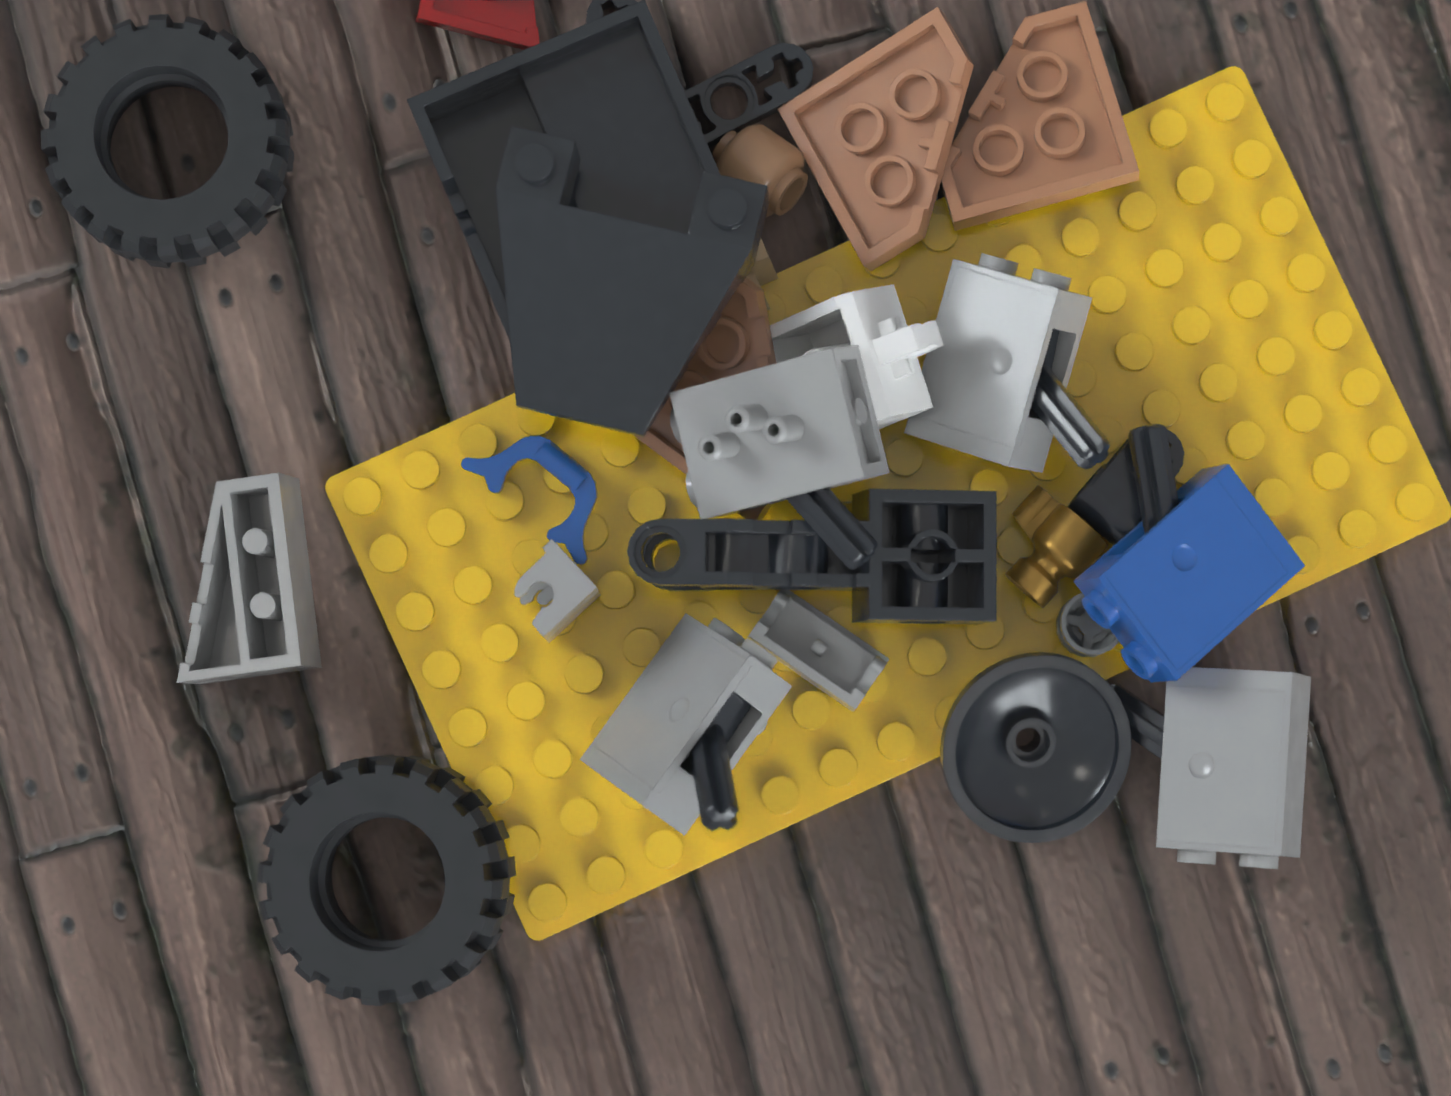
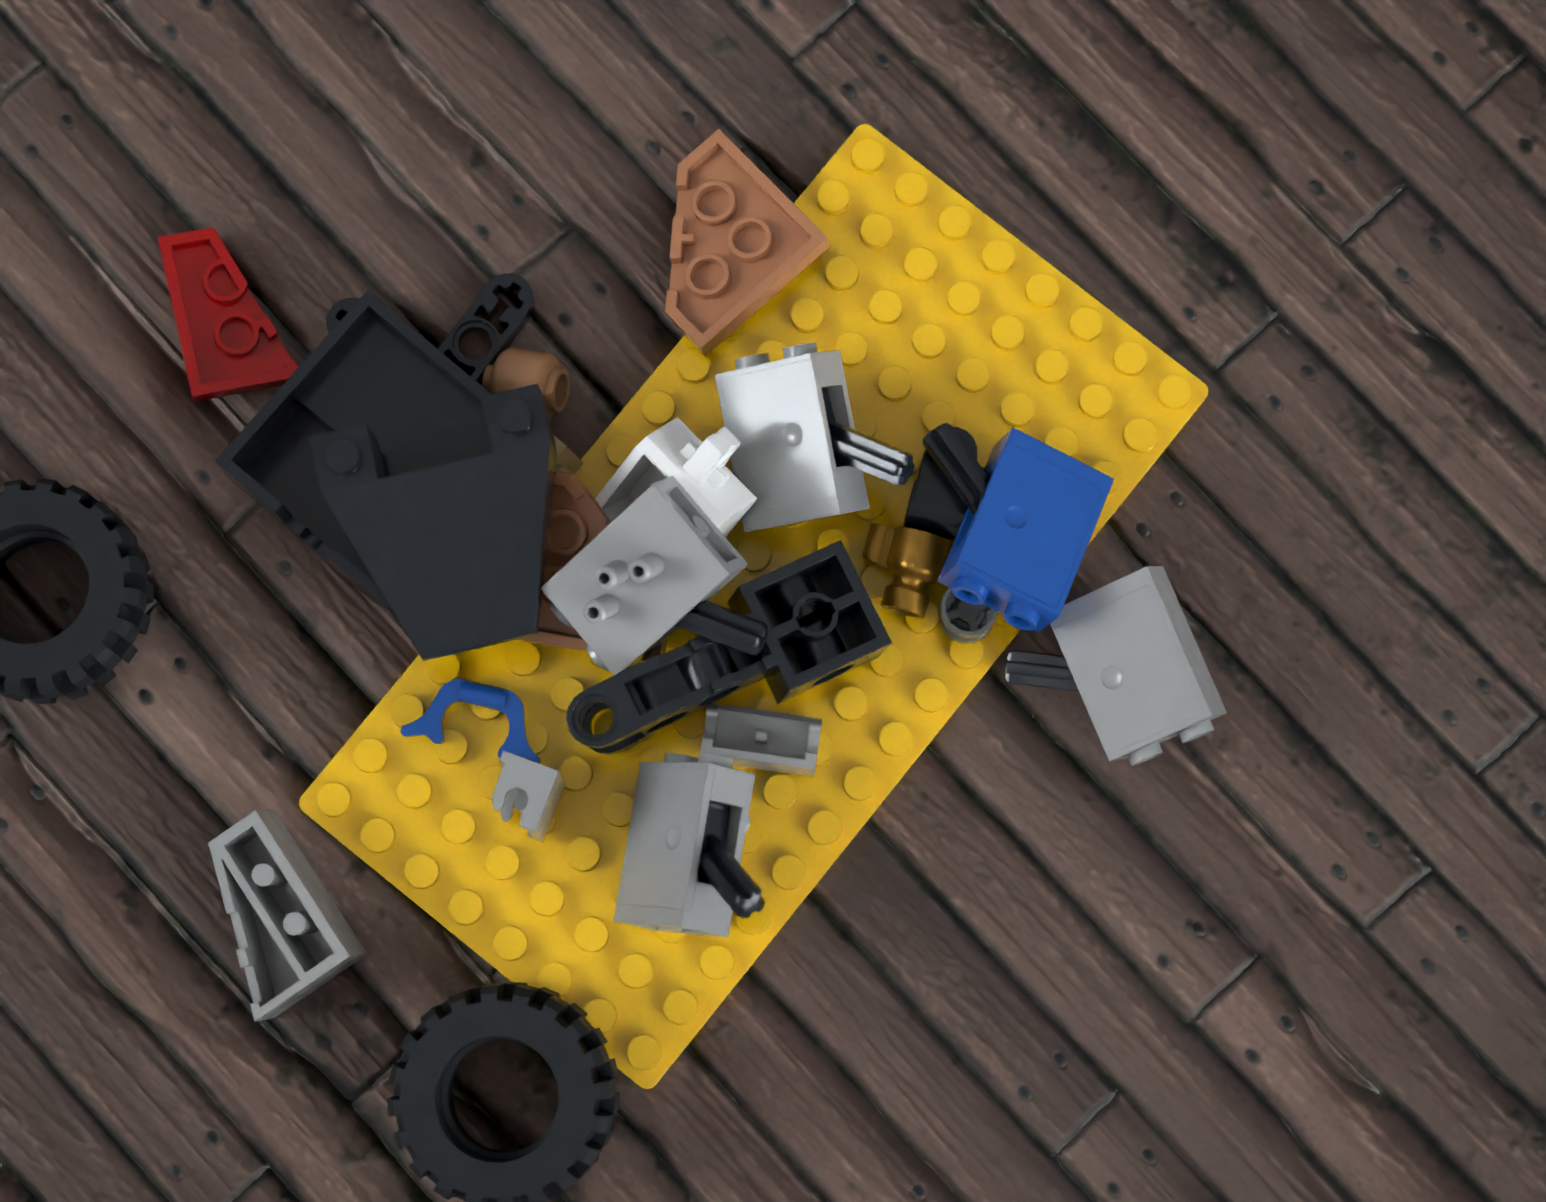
camera: 25 degrees left, 5 degrees down
nougat plate [778,7,974,271] -> none
black dish [940,652,1131,843] -> none

